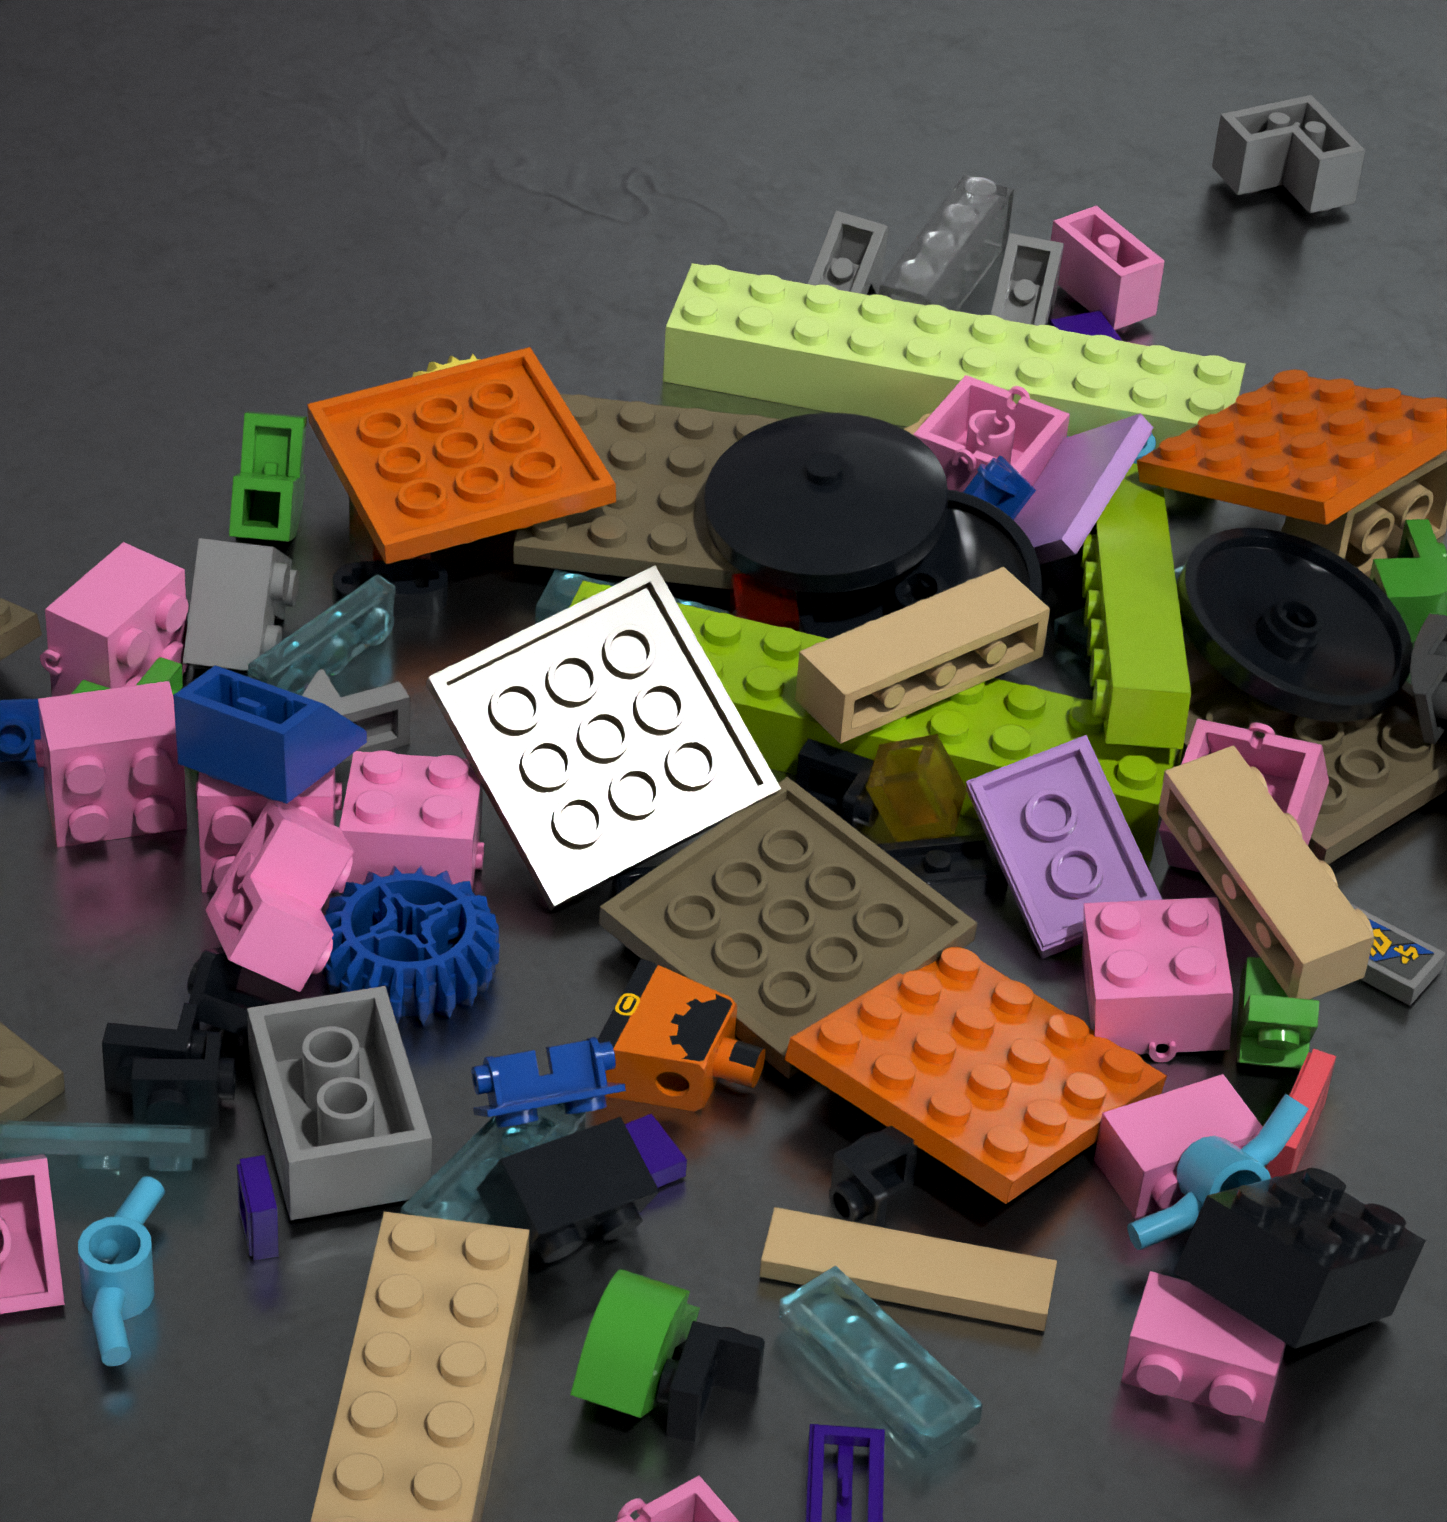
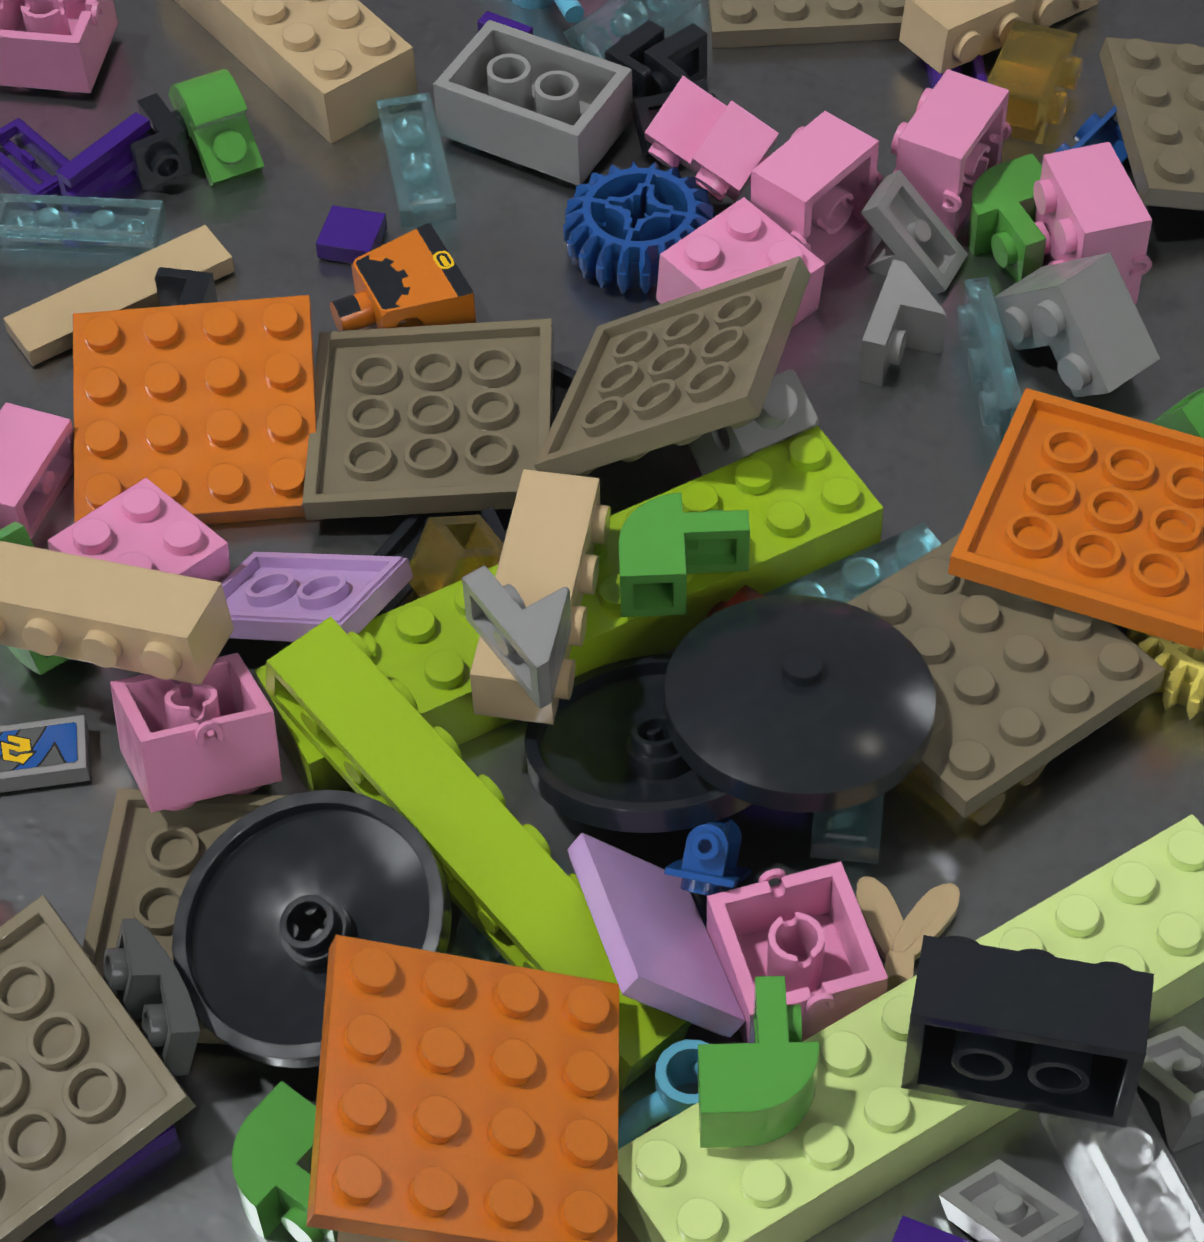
camera: 140 degrees right, 10 degrees up
blue slope [173,665,367,804] -> none
blue hinge [471,1037,626,1128] -> none
black brick [477,1117,659,1263] -> none
none -> dark purple tile [56,112,151,221]
none -> light grey slope [462,565,572,709]
none -> bright green brick [619,492,750,617]
none -> bright green brick [698,976,819,1148]
none -> black brick [901,935,1154,1128]

